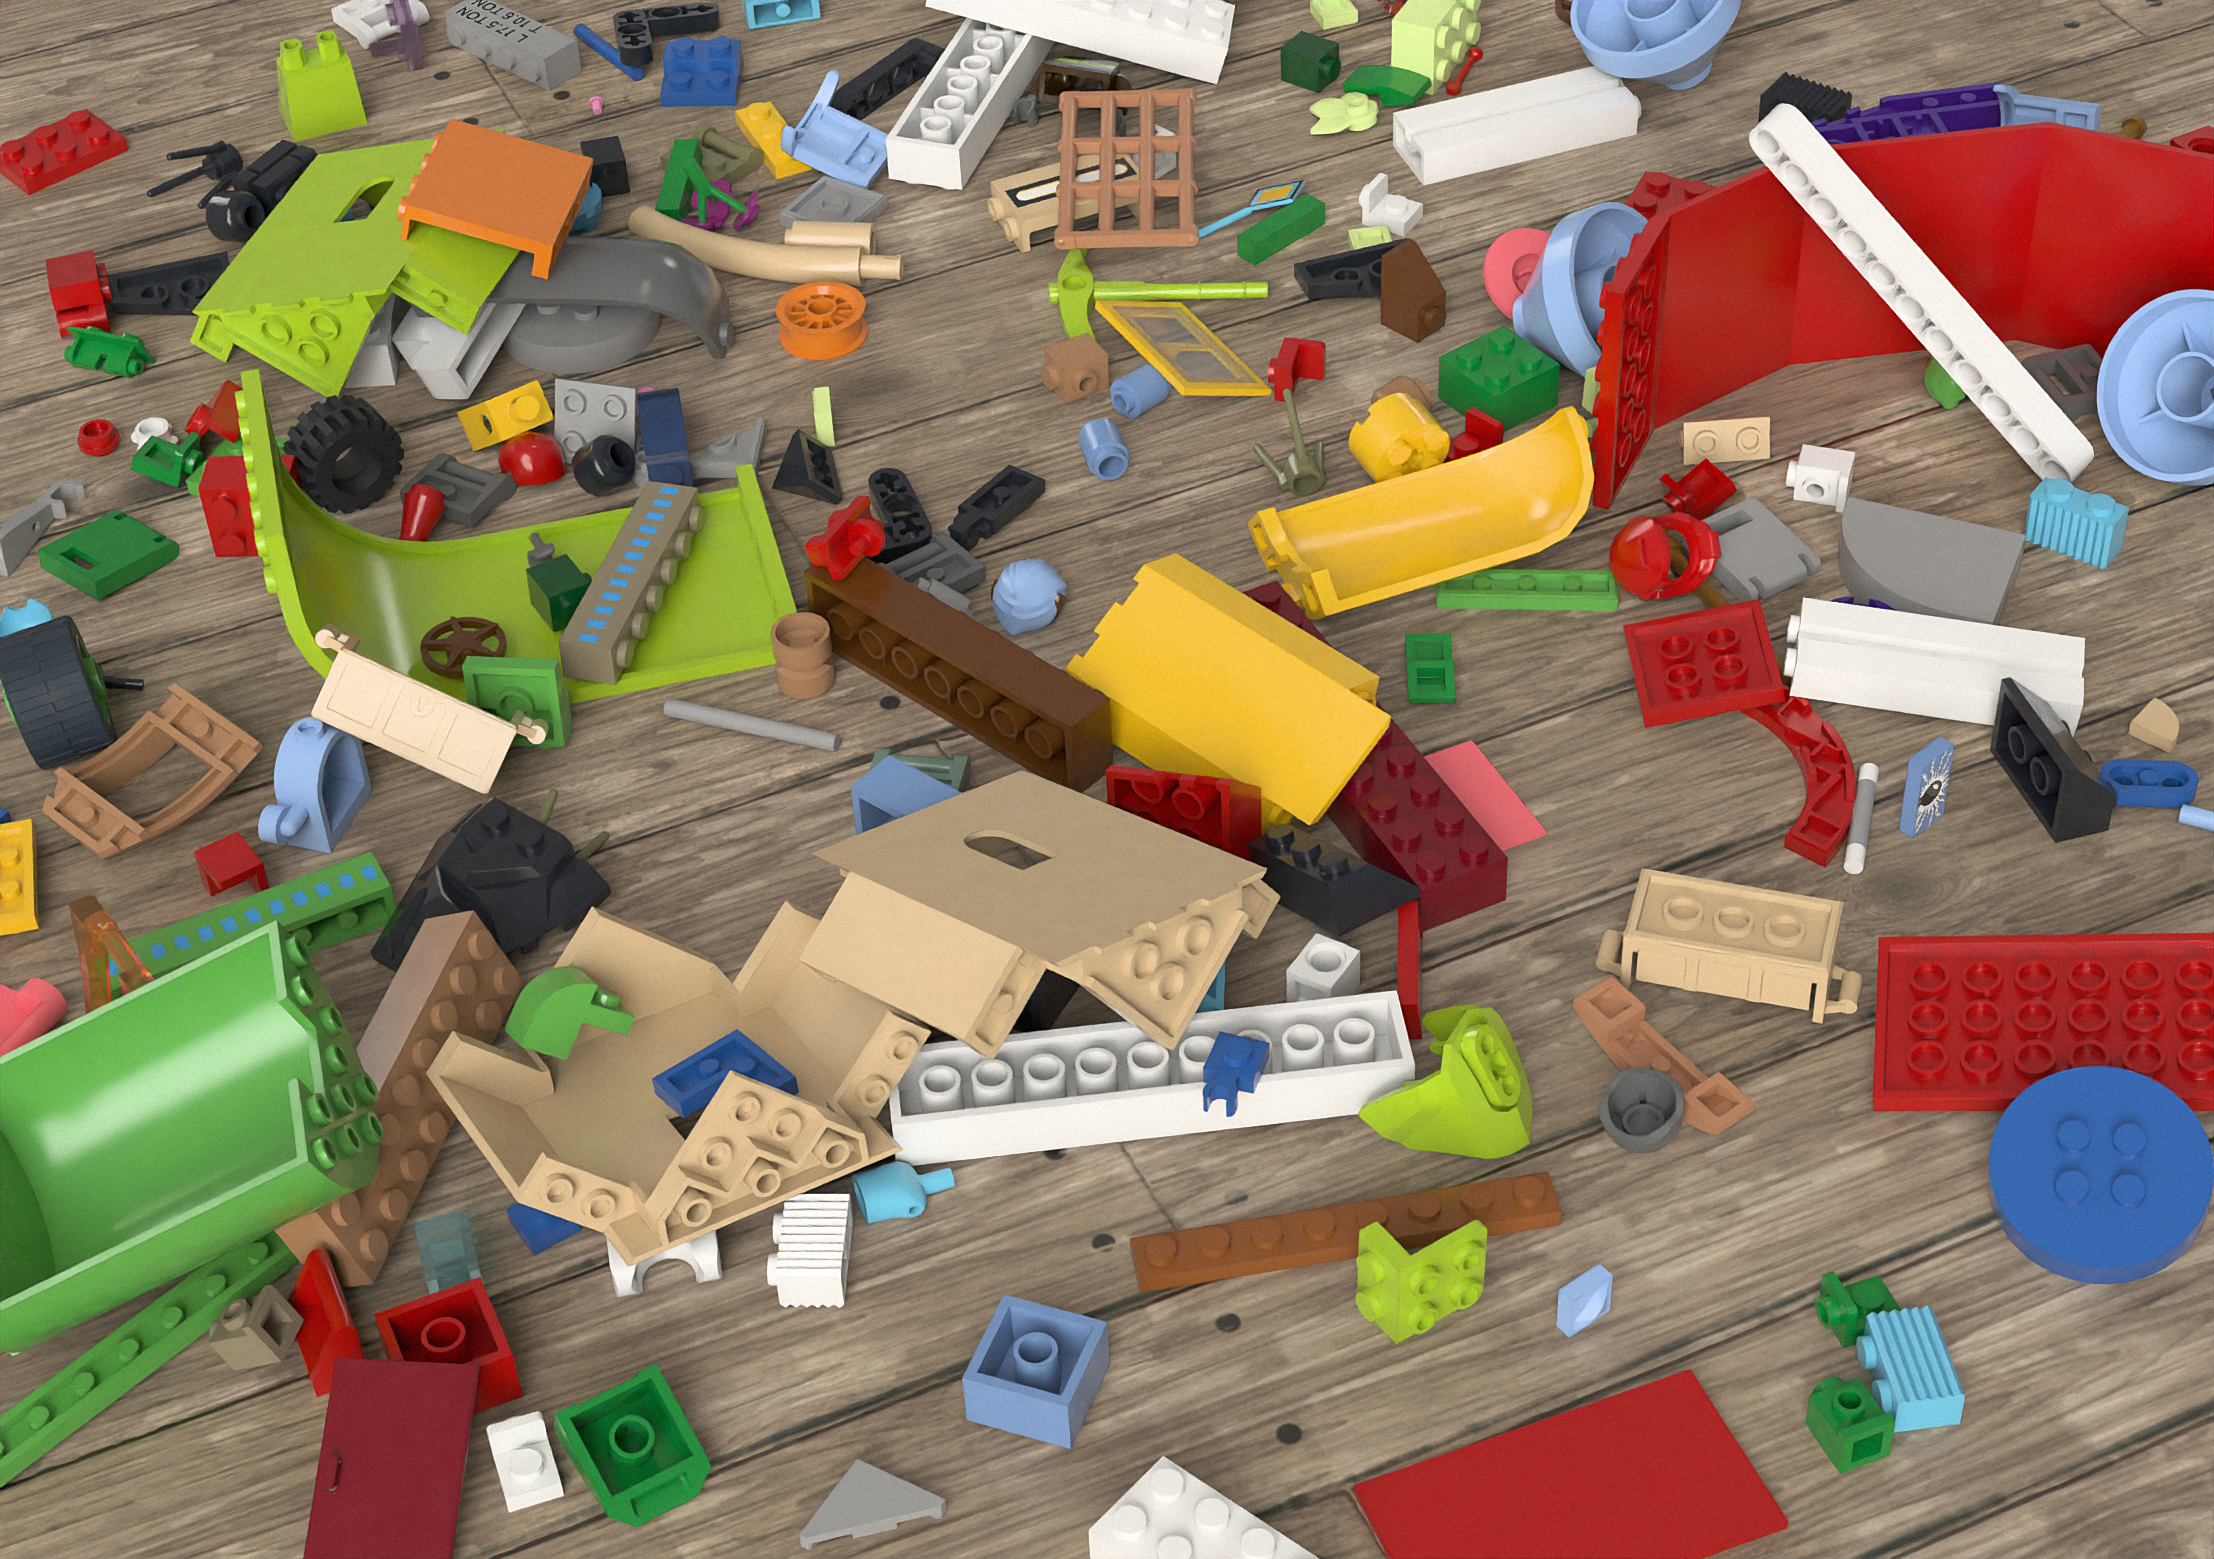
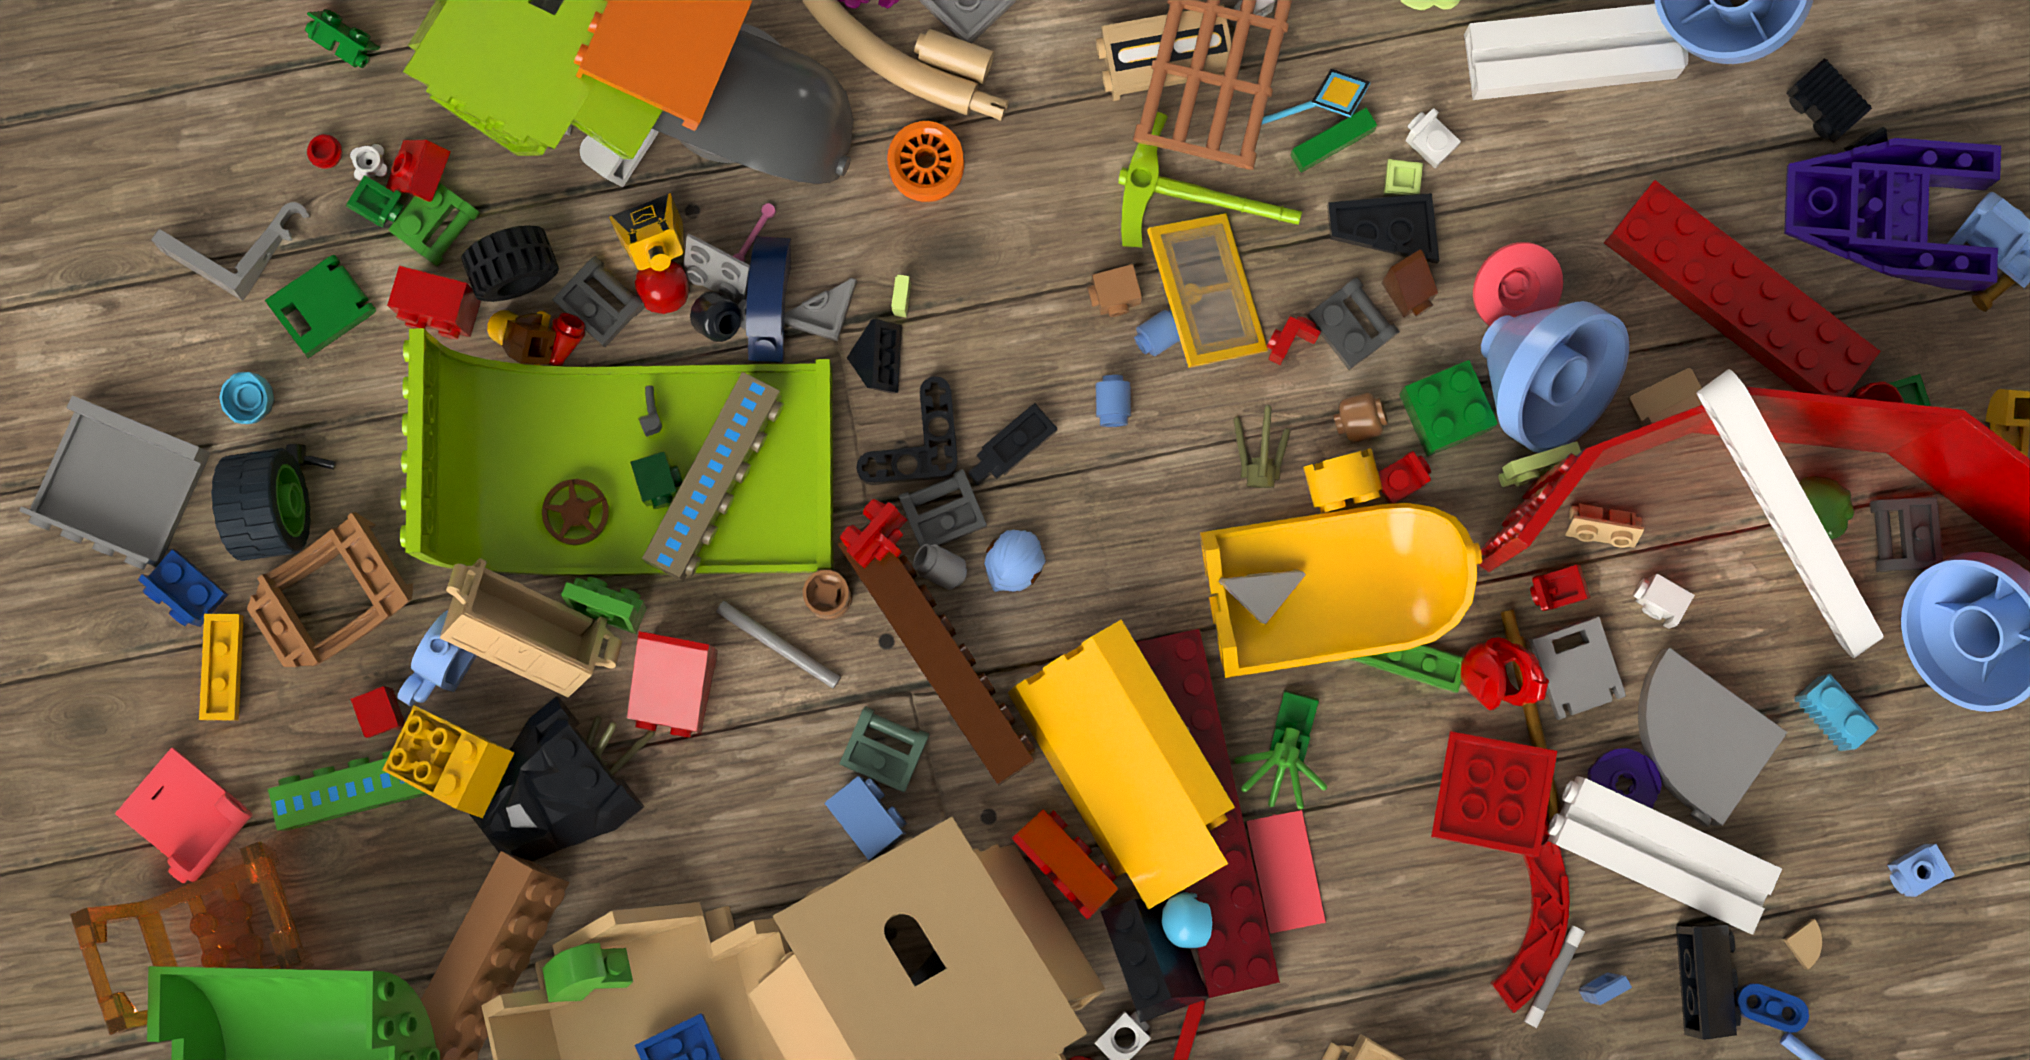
camera: 15 degrees right, 40 degrees up
none -> yellow slope [382,705,514,818]
none -> reddish brown piece [487,310,556,365]
none -> slope [627,631,718,738]
none -> medium azure hair [1162,892,1213,948]
none -> light grey tile [1218,569,1306,624]
none -> bright green plant [1234,728,1327,809]
none -> dark grey plate [1307,277,1400,370]

